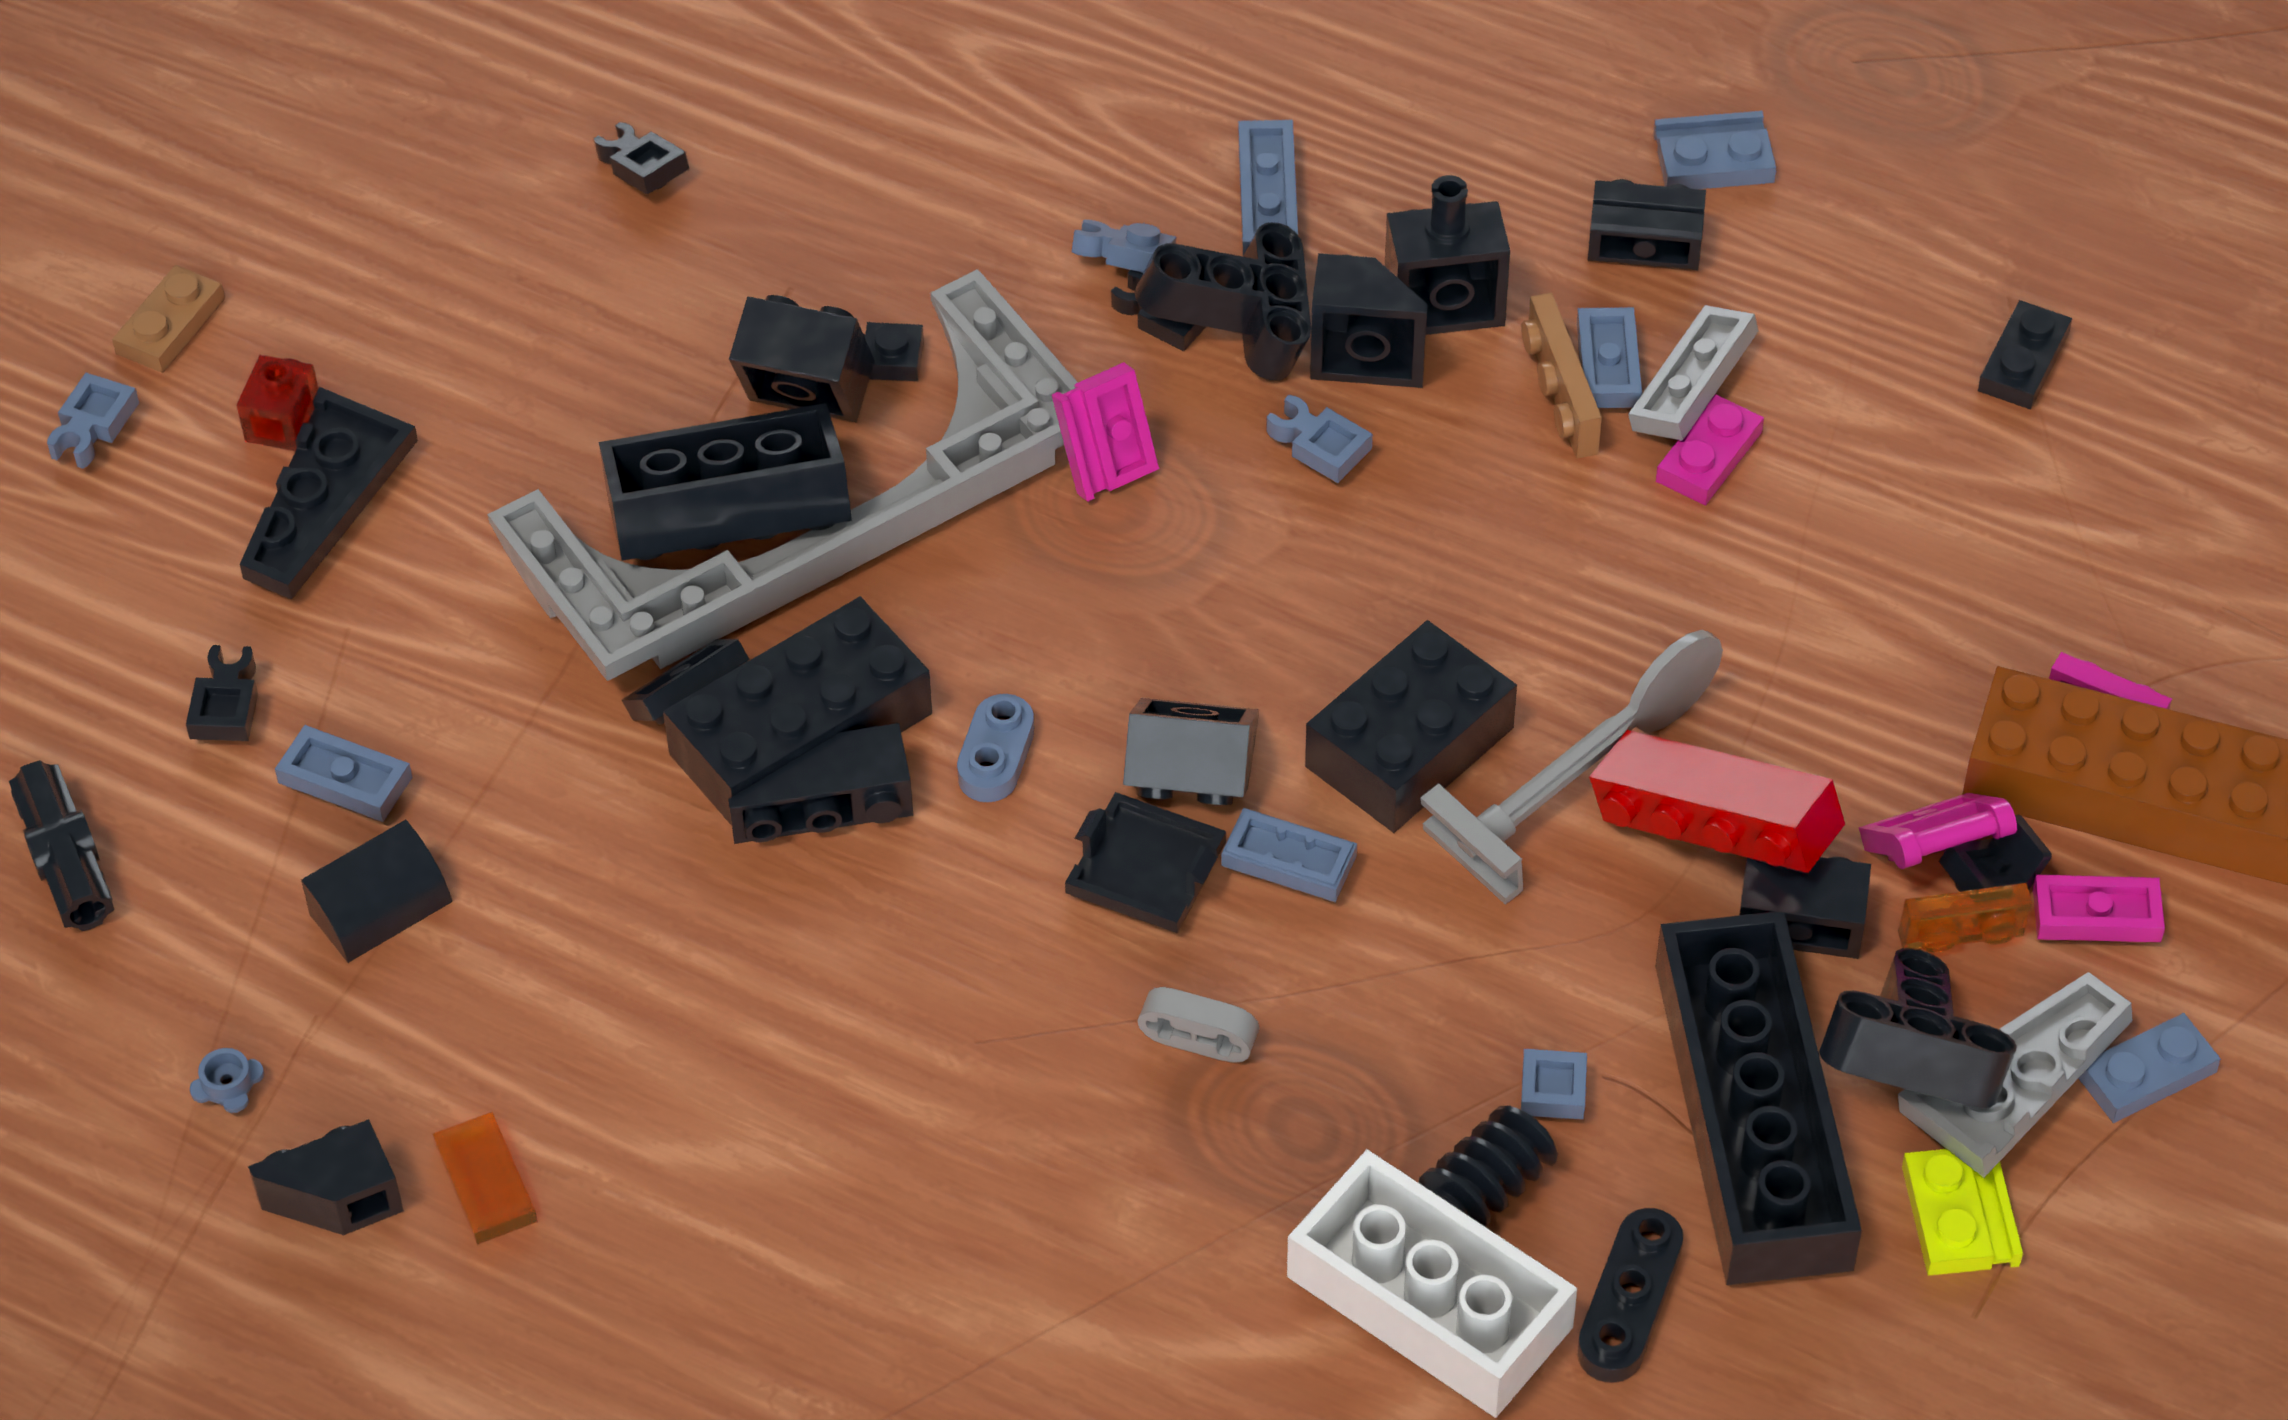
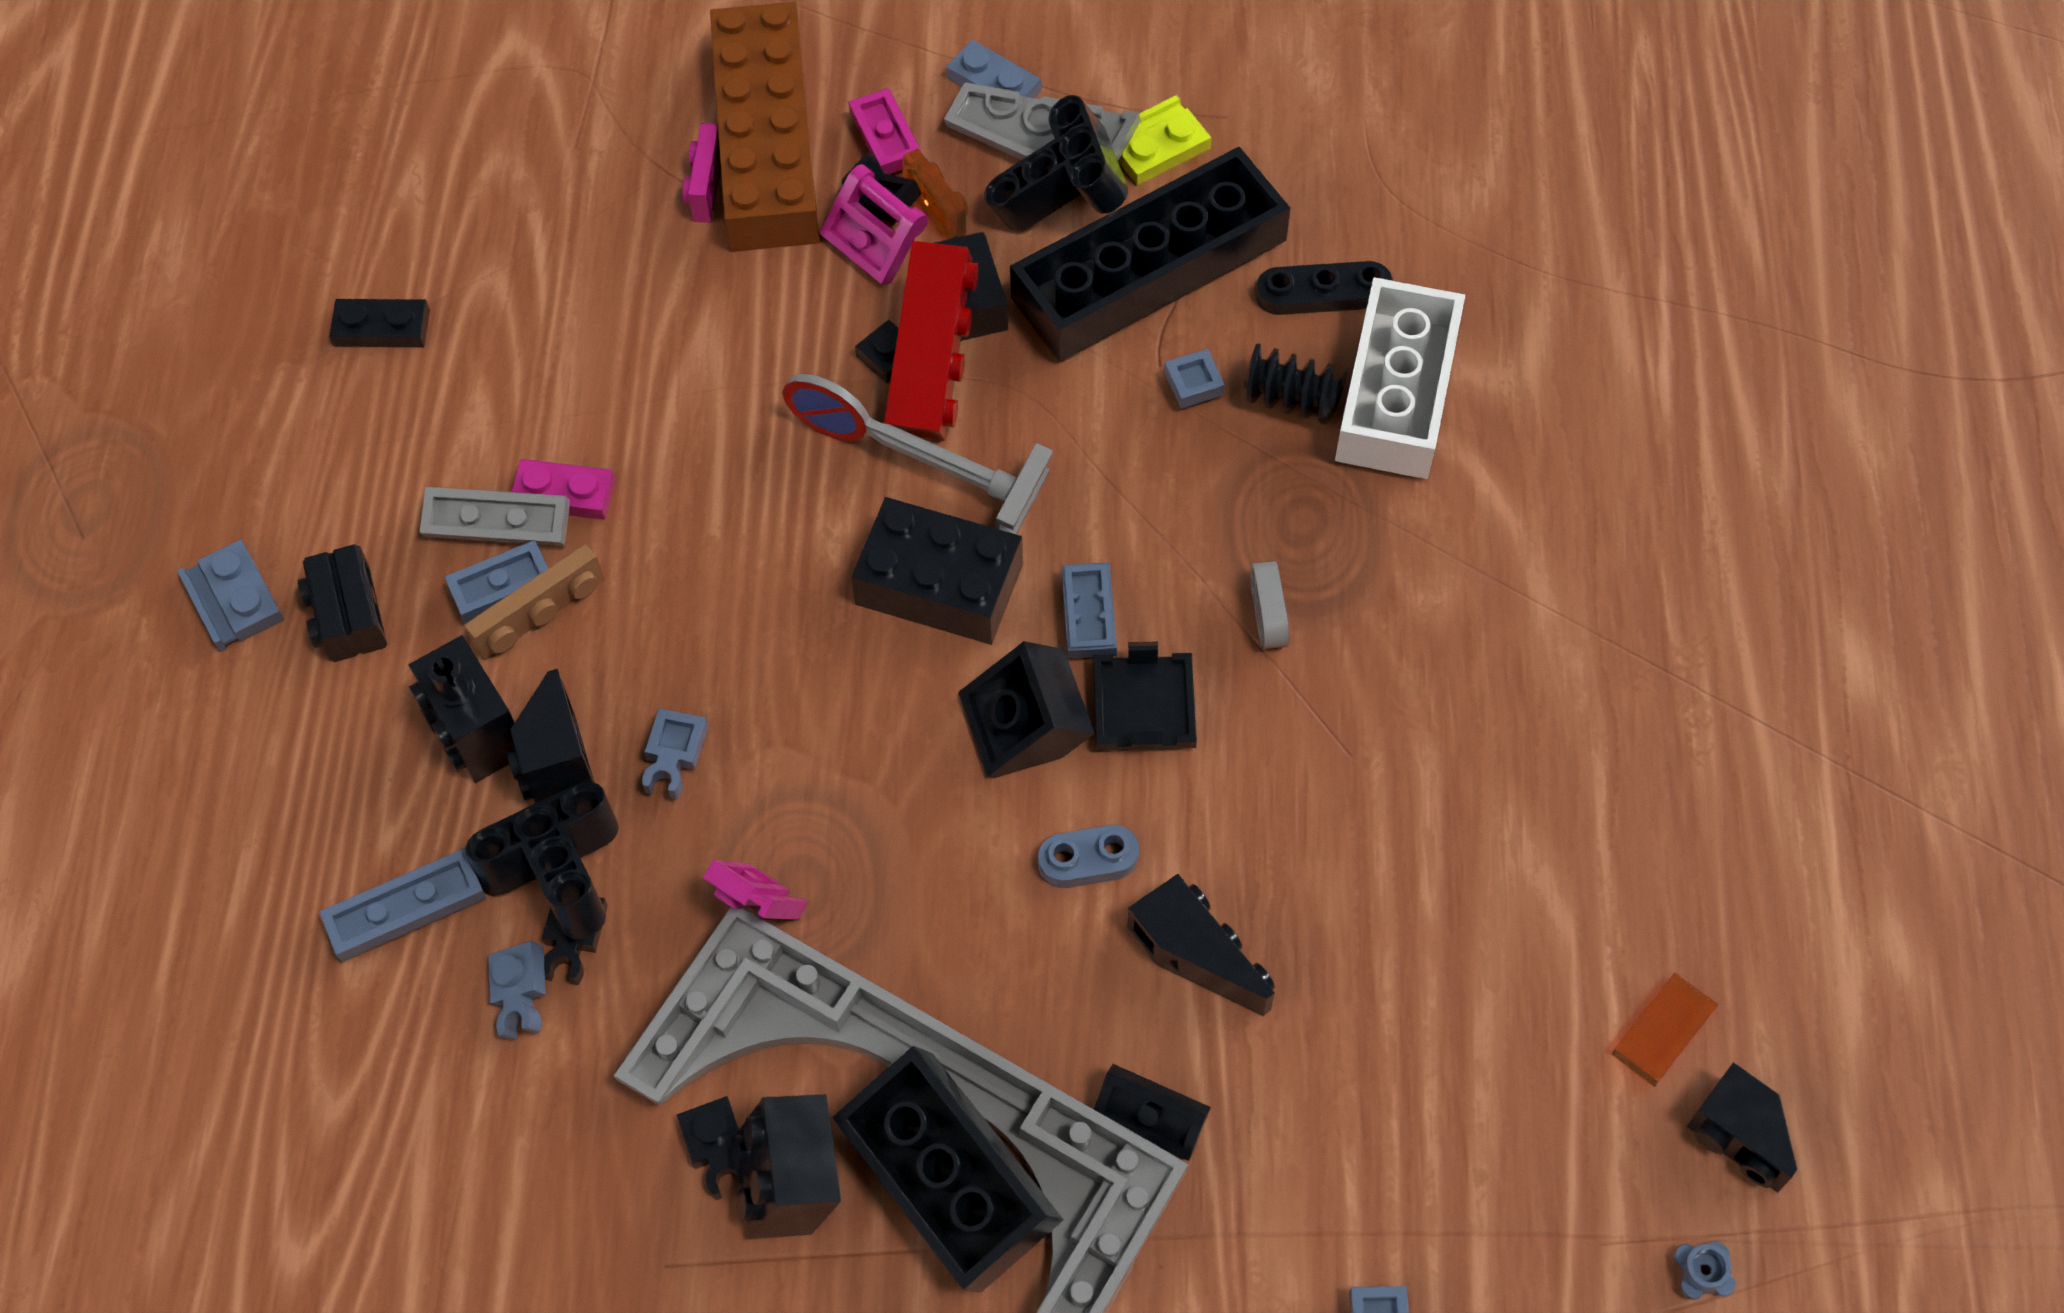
camera: 115 degrees left, 10 degrees up
black brick [301,819,452,963] -> none
black brick [663,596,932,826] -> none

